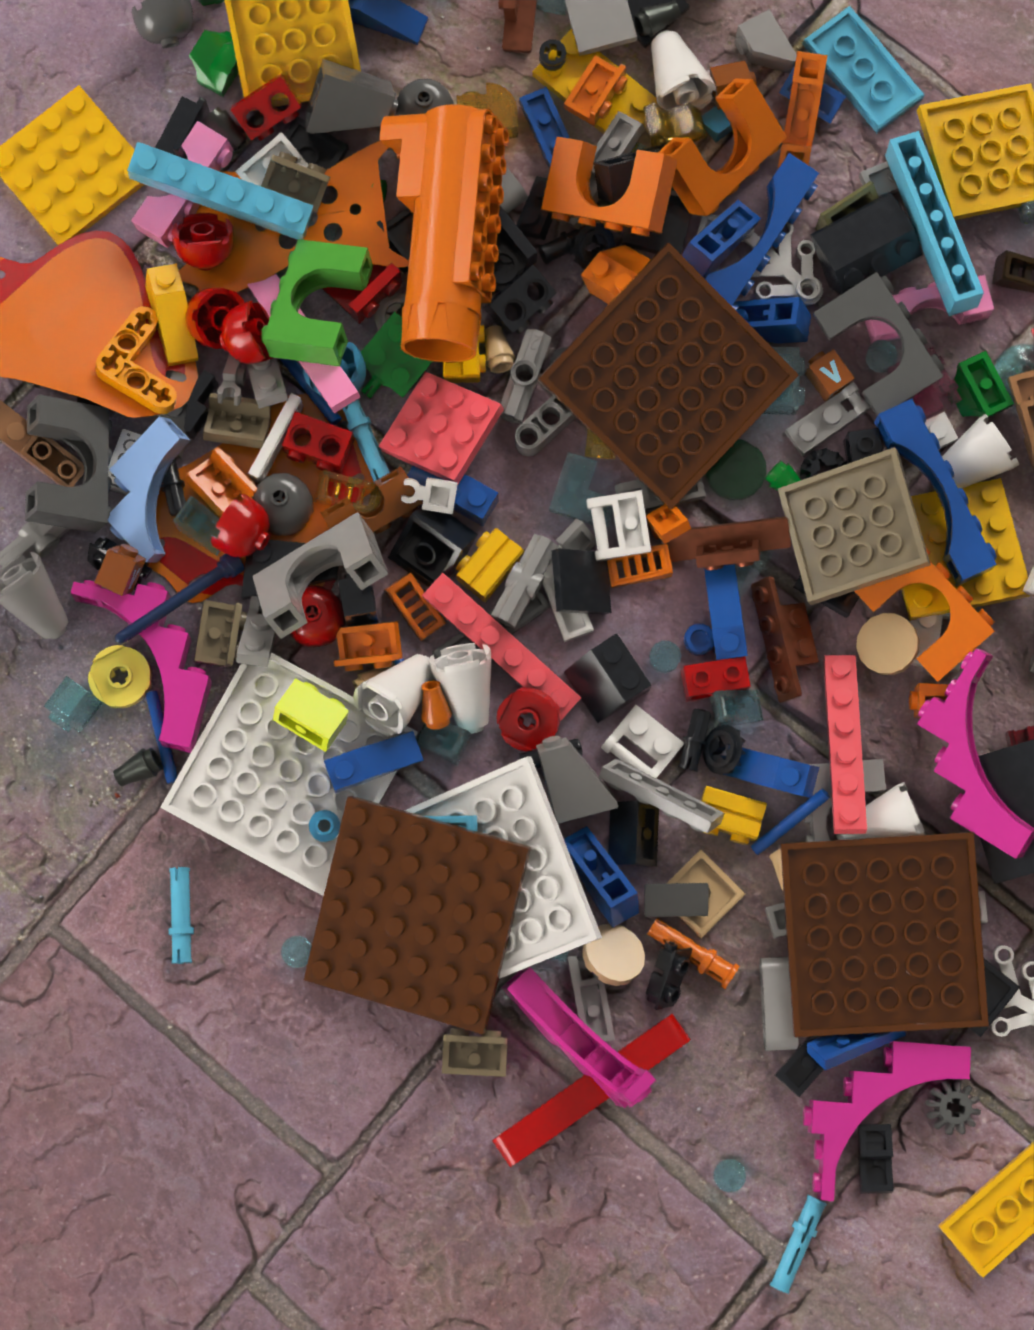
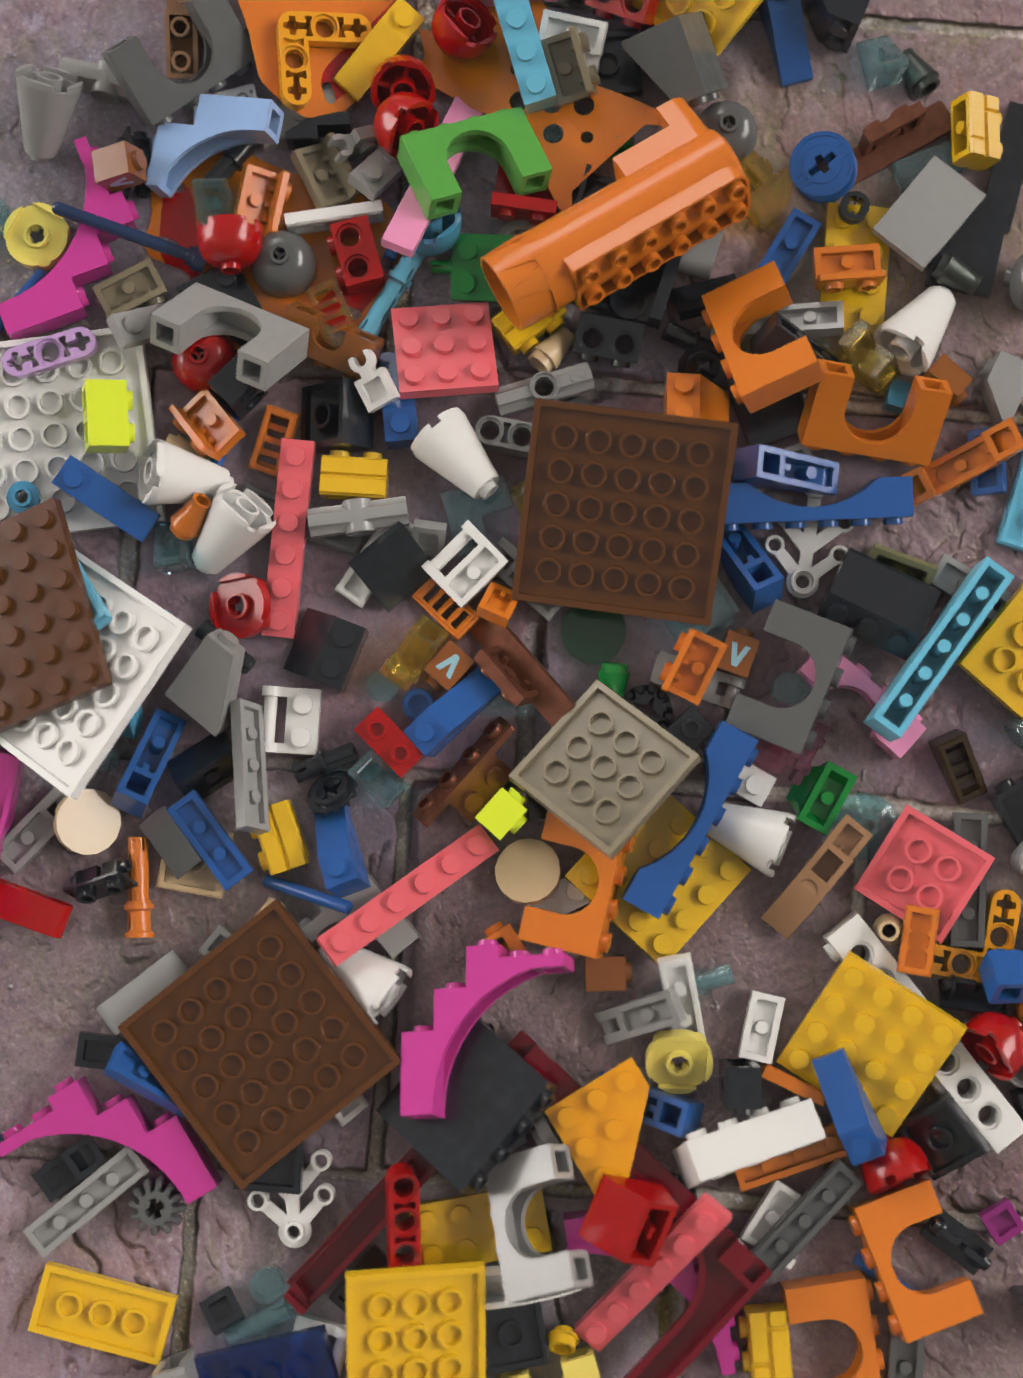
camera: 55 degrees right, 5 degrees up
none -> lavender beam [2,327,99,379]
none -> light grey plate [22,1146,152,1258]
none -> blue plate [167,790,254,891]
none -> clear yellow brick [379,614,450,692]
none -> white cone [411,407,499,500]
none -> dark orange brick [423,640,476,693]
none -> neon yellow brick [475,787,528,840]
none -> dark orange brick [583,954,632,992]
none -> orange bracket [659,627,728,705]
none -> blue piece [790,131,858,204]

